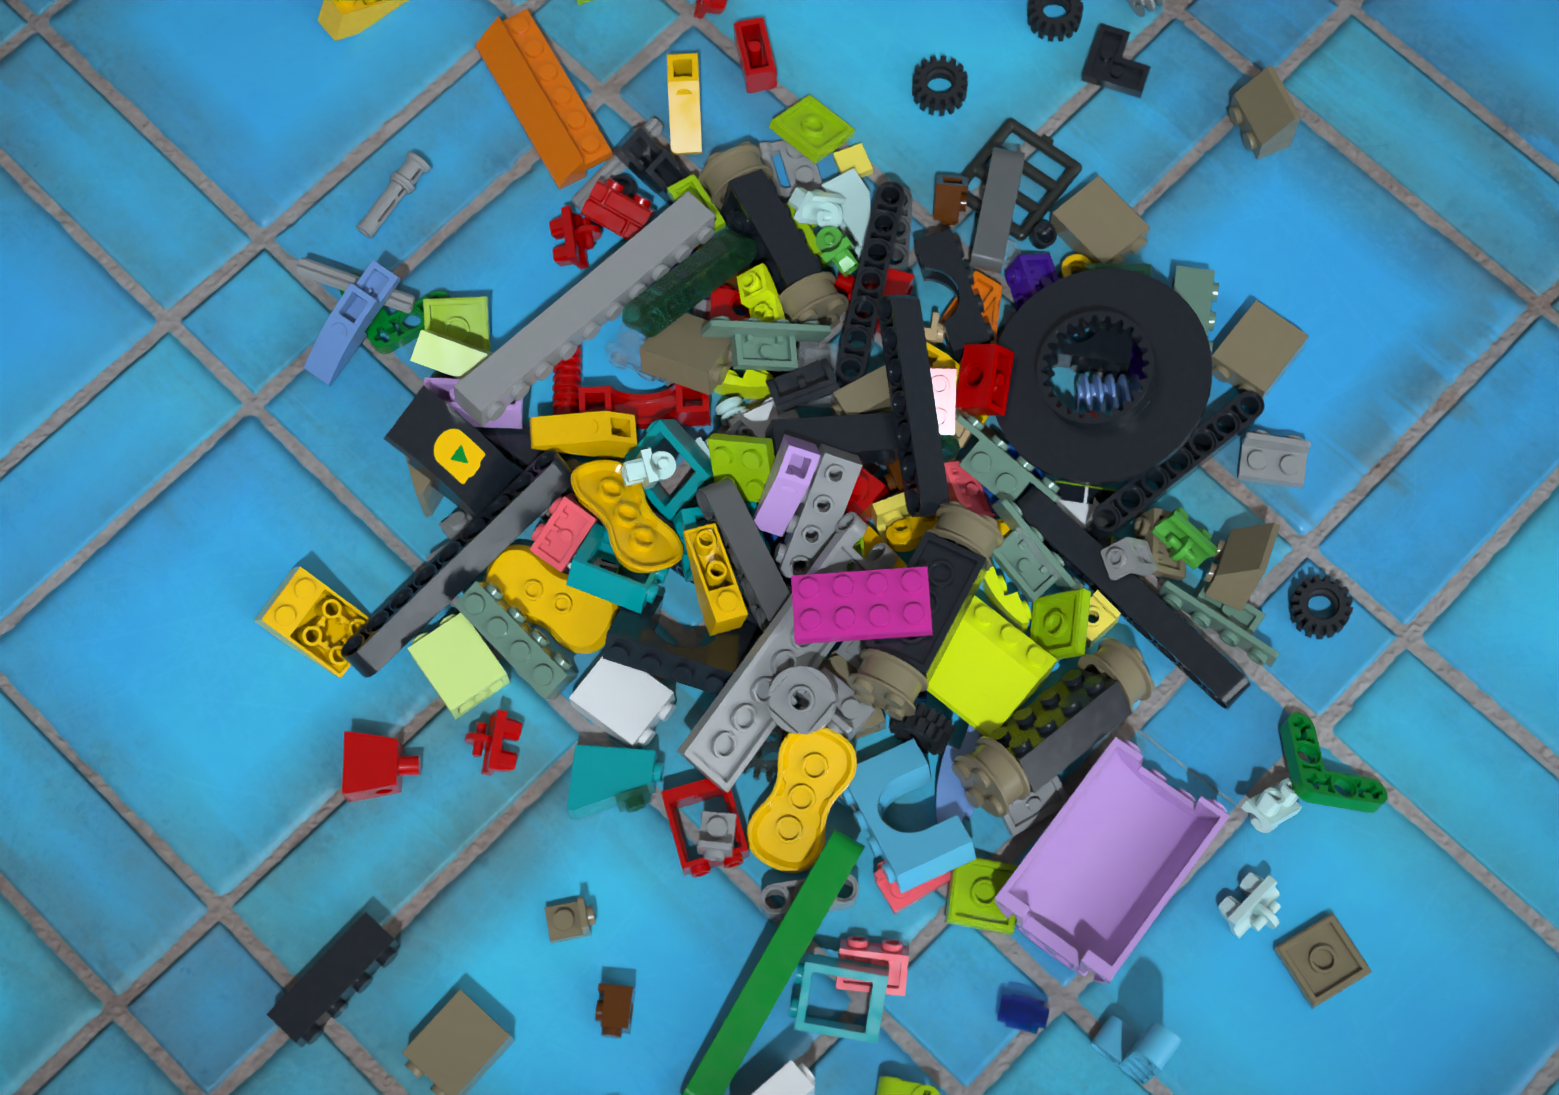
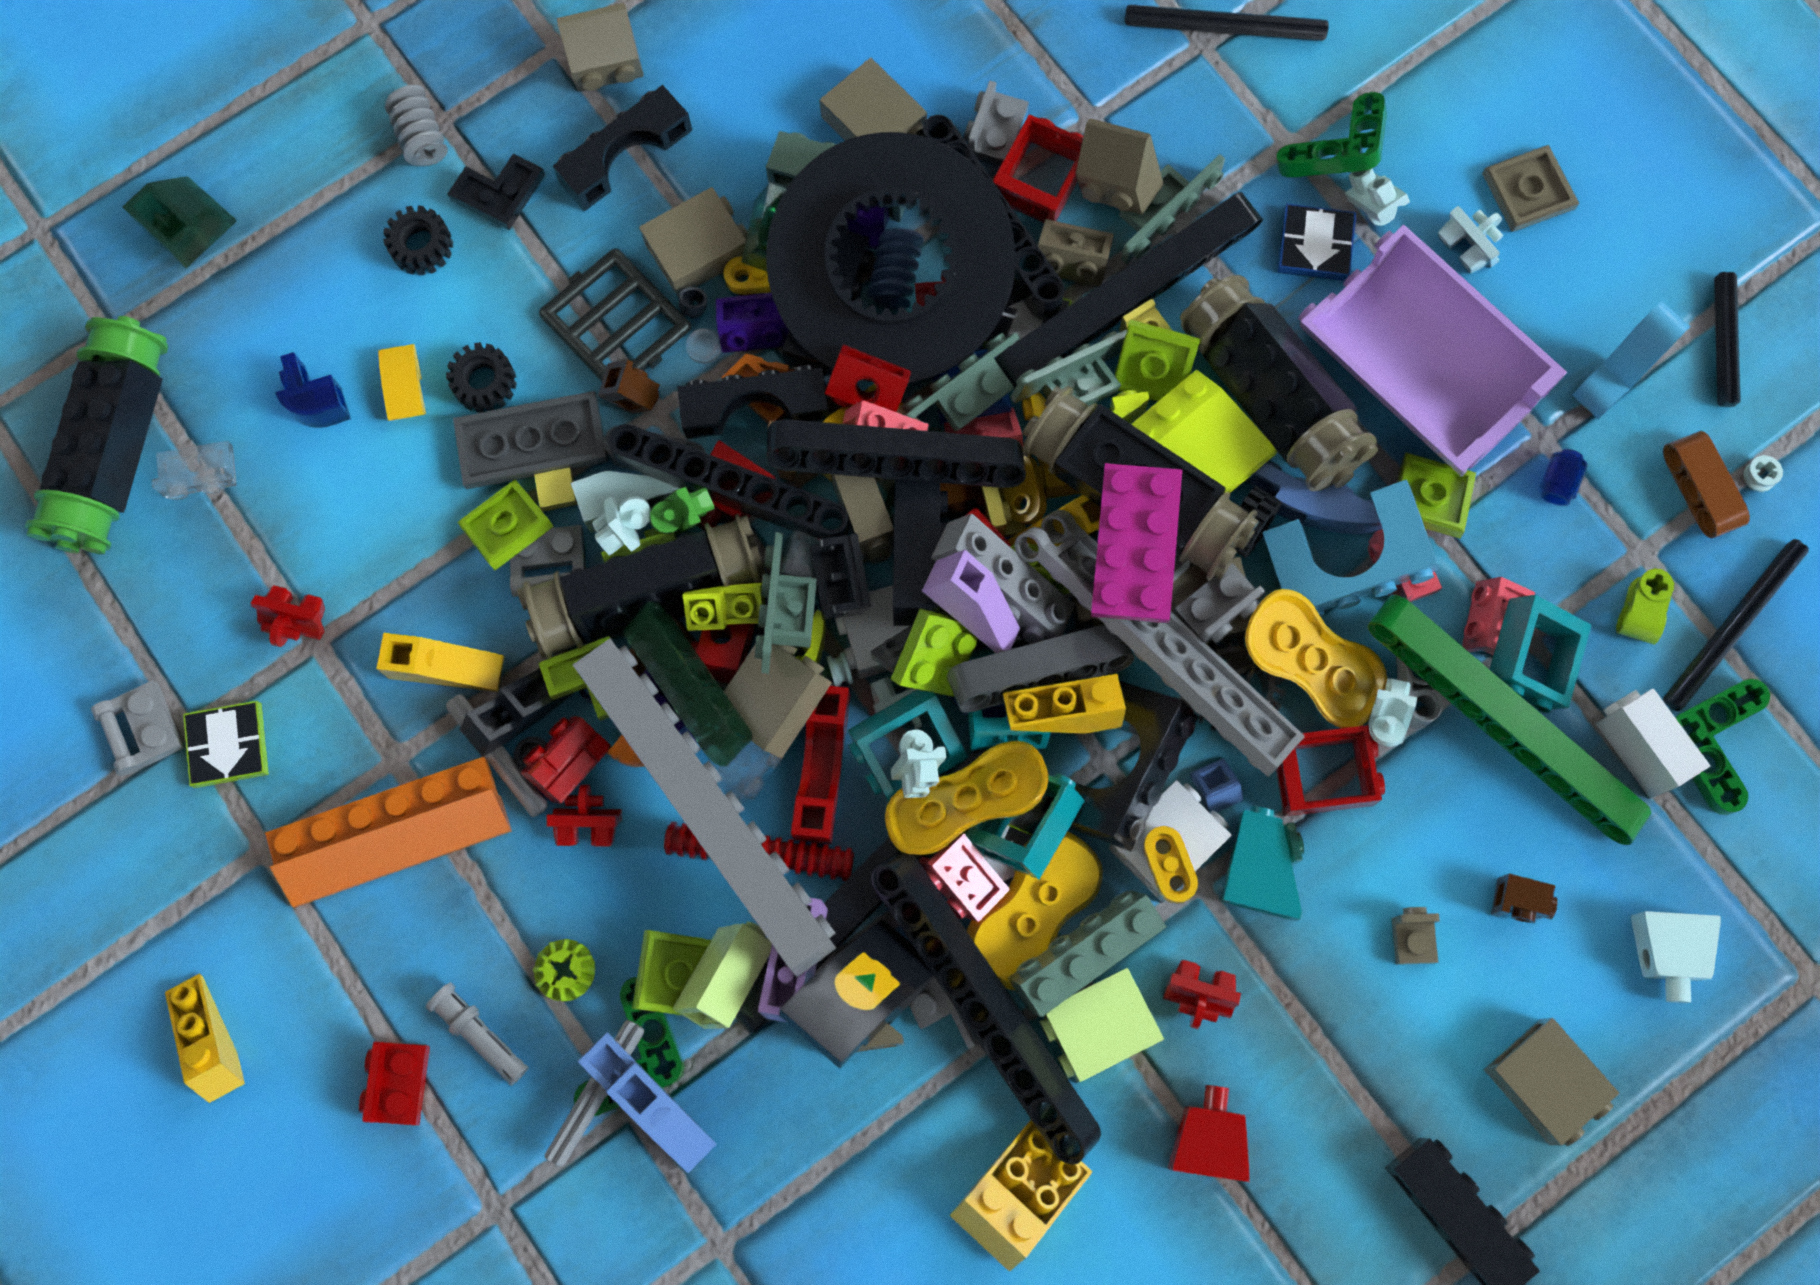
camera: 80 degrees left, 5 degrees up
yellow slope [530,411,637,461] -> none
light grey bracket [697,811,737,861] -> none
red brick [734,17,777,94] -> none
light grey plate [768,666,838,735] -> none
dark grey beam [970,147,1025,274] -> none
light grey bracket [1101,537,1158,580] -> none
bright green hips [1151,507,1218,570] -> none
black tyre [1289,575,1353,639] -> none
none -> red bracket [359,1041,430,1126]
none -> yellow slope [378,344,426,421]
none -> dark grey plate [453,391,608,490]
none -> lime gear [532,939,595,1002]
none -> black arch [553,84,693,211]
none -> red window [993,114,1083,223]
none -> black axle [1125,4,1329,41]
none -> yellow plate [1143,826,1198,904]
none -> medium blue slope [1190,758,1243,813]
none -> tile [1277,203,1356,281]
none -> light aqua hips [1367,678,1417,747]

